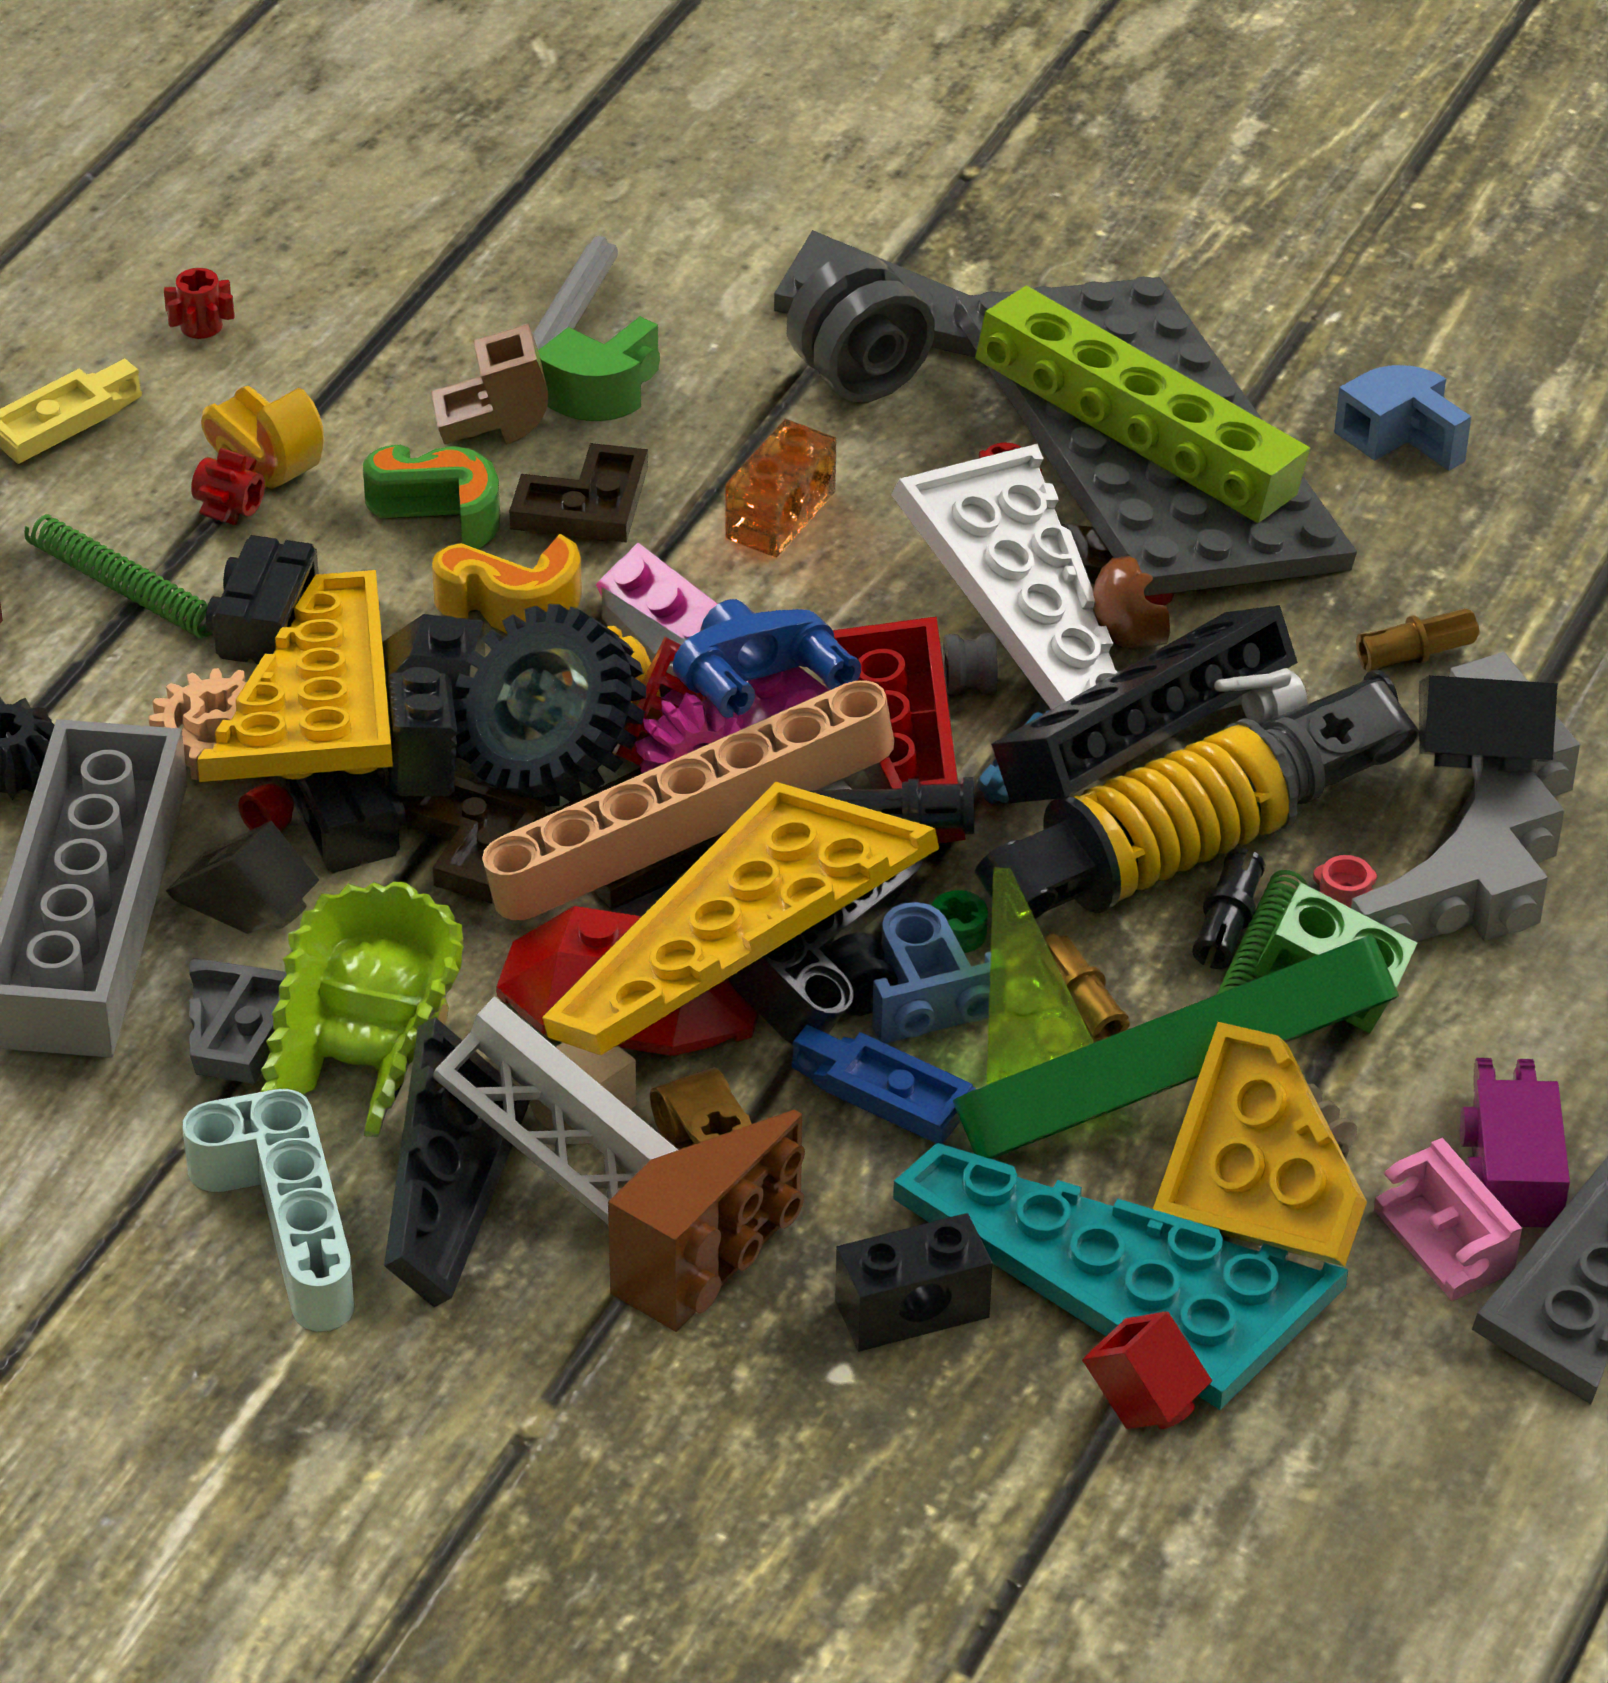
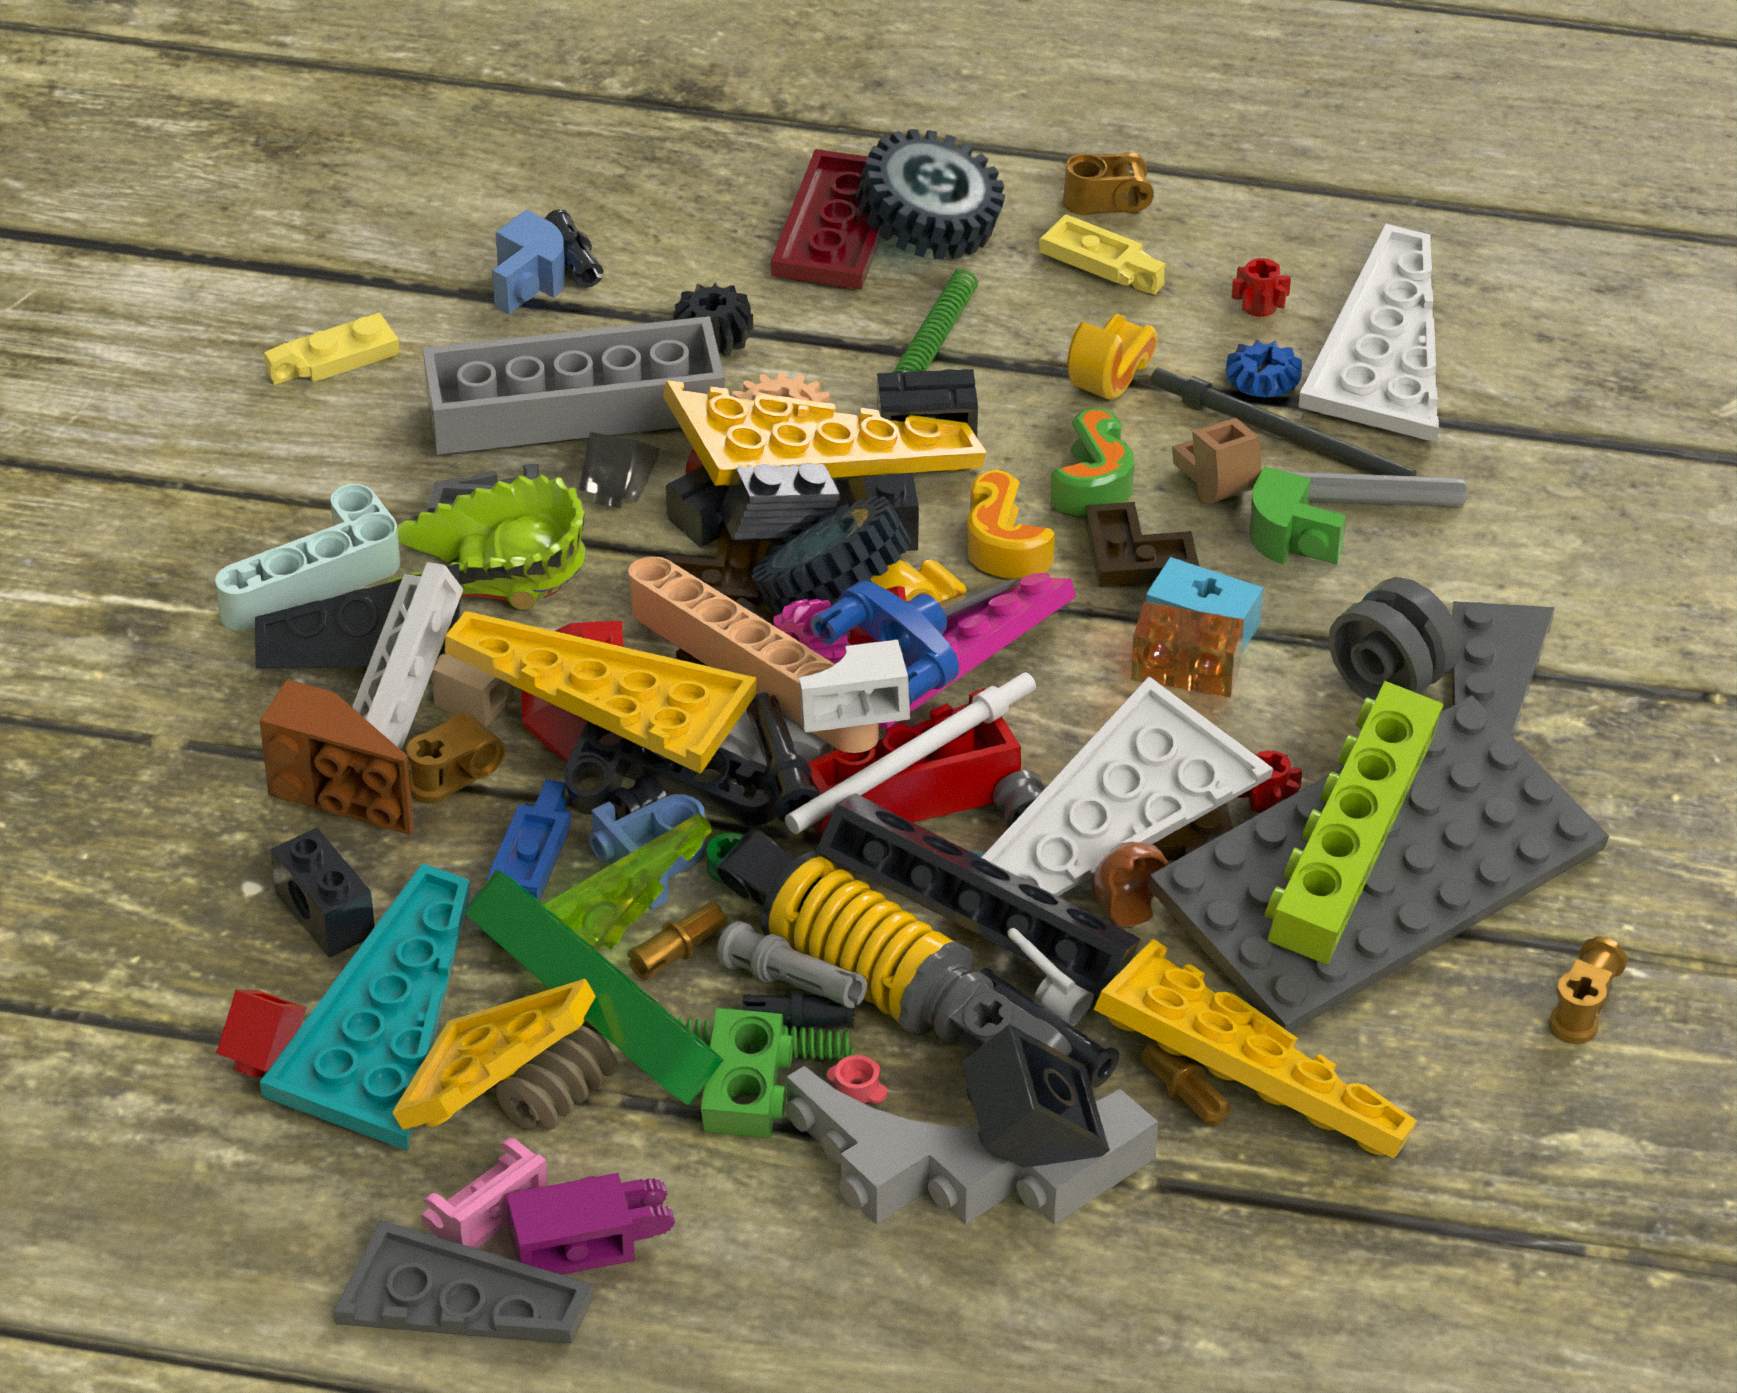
camera: 75 degrees right, 0 degrees up
red gear [191,448,265,525] -> none
medium blue brick [1334,365,1471,471] -> none
none -> light grey pin [717,921,867,1008]
none -> white bar [785,672,1036,834]
none -> white arch [799,640,910,733]
none -> yellow wing [1094,938,1417,1159]
none -> medium azure brick [1144,557,1263,662]
none -> pearl dark grey bar [1150,367,1417,476]
none -> blue gear [1225,339,1302,397]
none -> white wing [1299,224,1439,442]
none -> pearl gold connector [1549,936,1628,1044]

